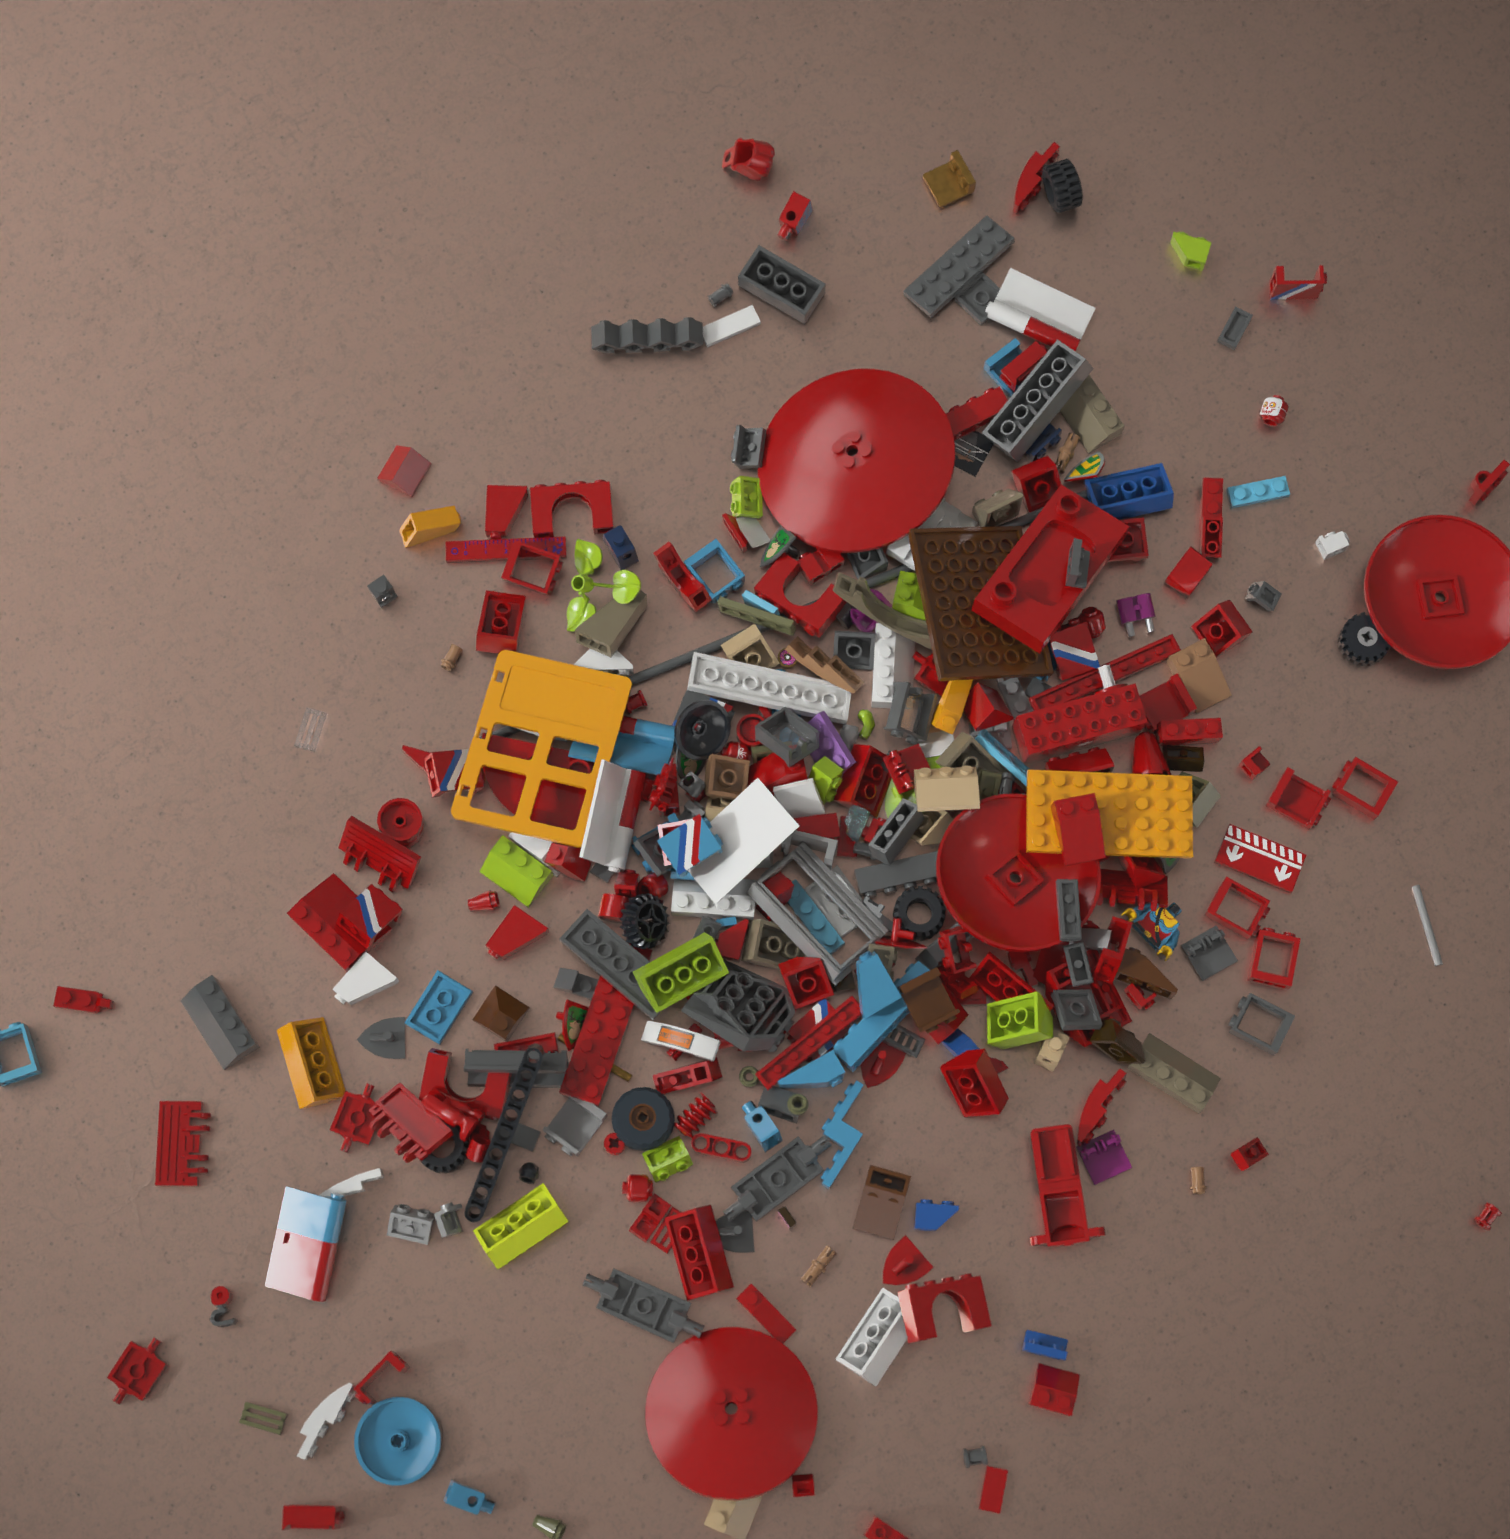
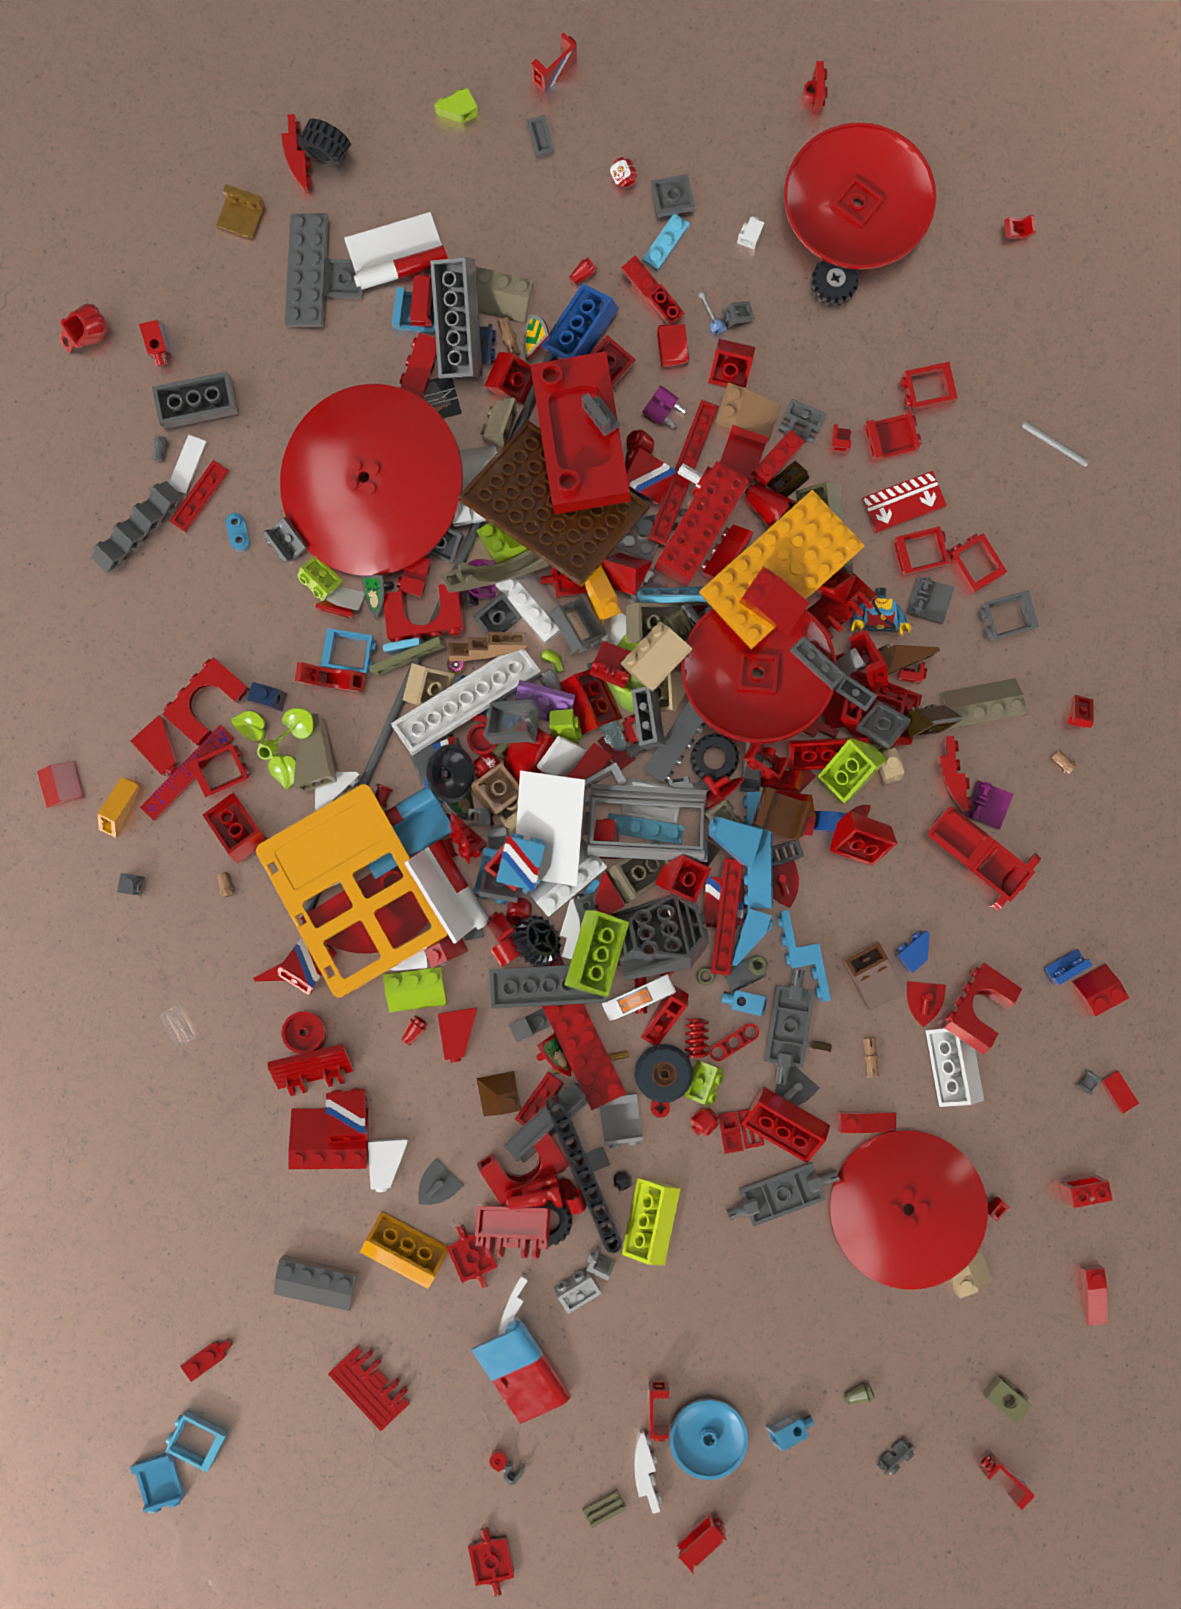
camera: 45 degrees left, 10 degrees up
dark azure tile [405,970,473,1045] -> none
none -> red tile [169,460,230,533]
none -> dark azure plate [226,513,250,551]
none -> white slope [560,899,580,959]
none -> red cone [569,257,597,285]
none -> dark grey tile [651,174,695,217]
none -> hinge [699,291,727,335]
none -> dark grey plate [779,399,827,444]

